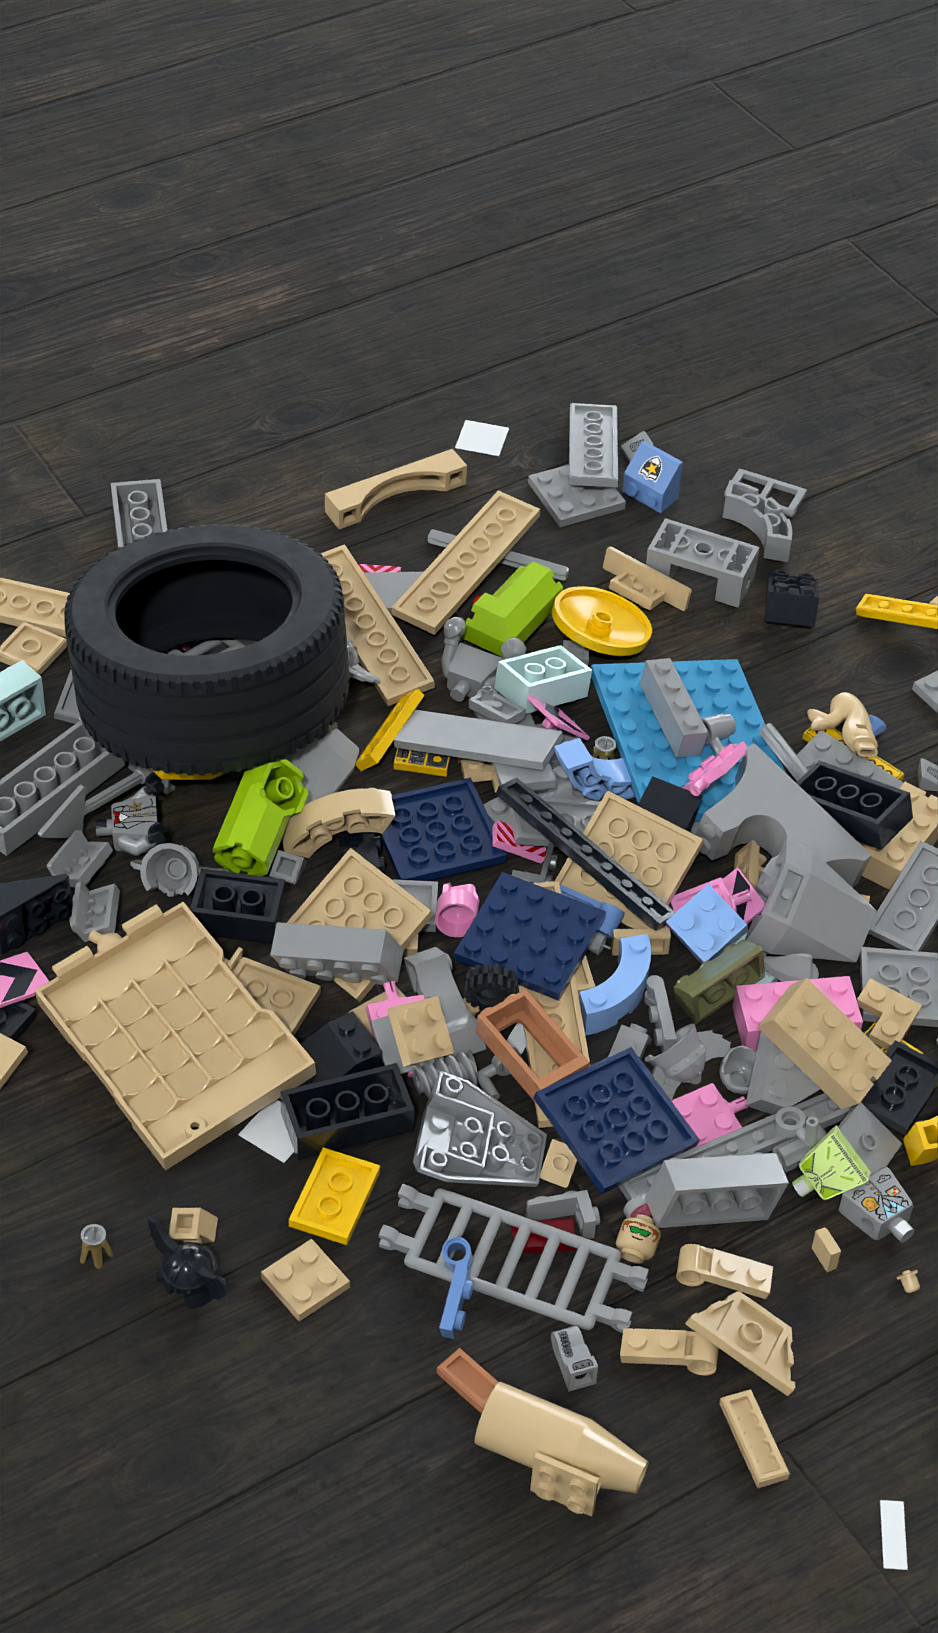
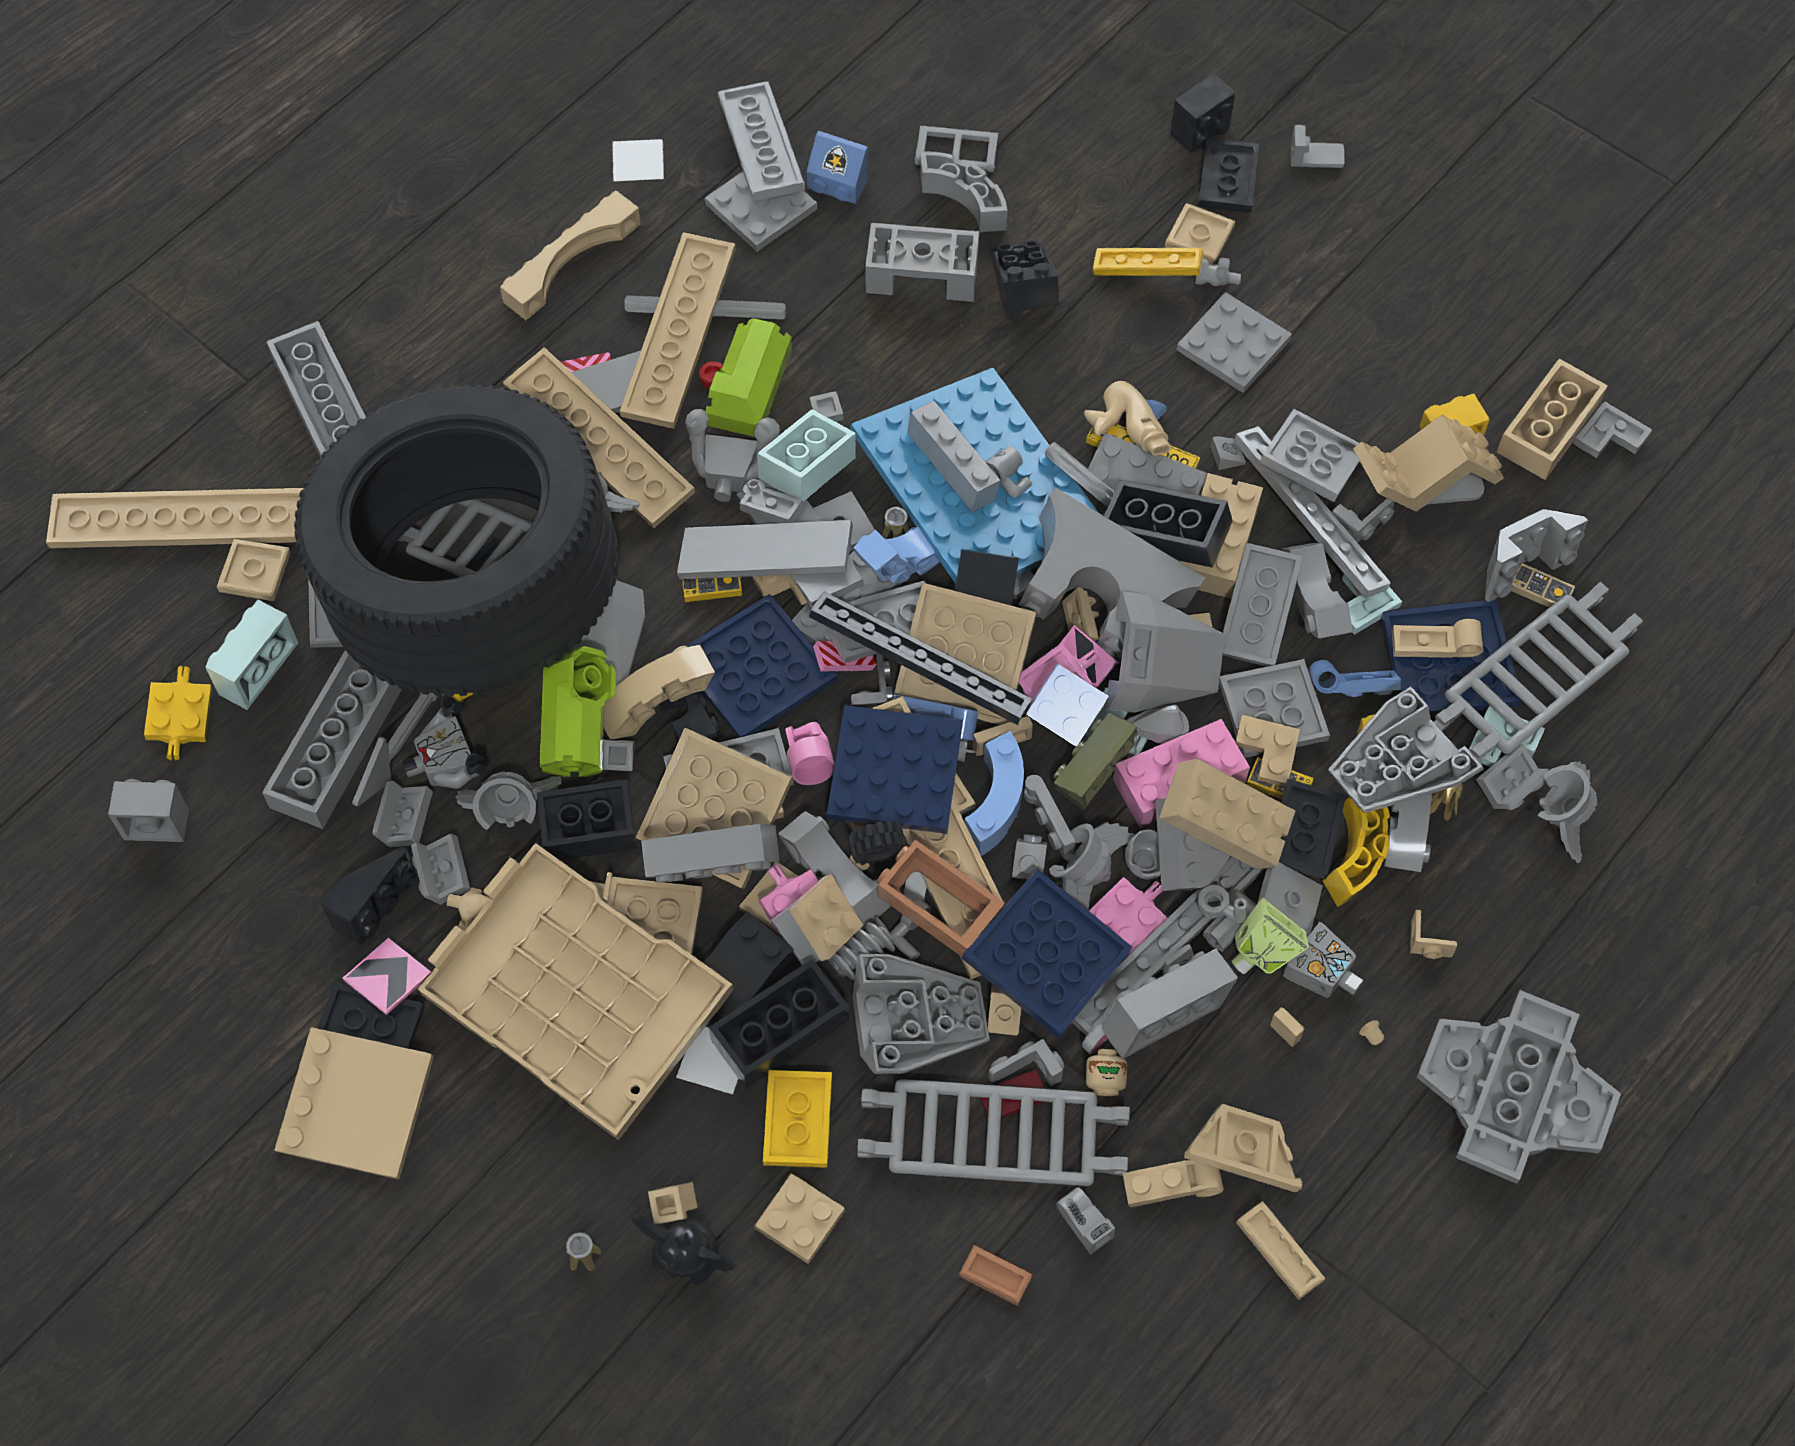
camera: 15 degrees left, 15 degrees up
yellow tile [355,689,424,771] -> none
medium blue plate [439,1237,474,1339] -> none
tan piece [475,1382,648,1516] -> none
bright pink piece [526,695,590,740] -> none
yellow dish [552,586,652,656] -> none
tan bracket [603,547,692,611] -> none
light grey slope [621,431,653,462] -> none
tan plate [676,1244,773,1299] -> none
bright pink plate [682,741,748,796] -> none
white sticker [880,1500,907,1570] -> none

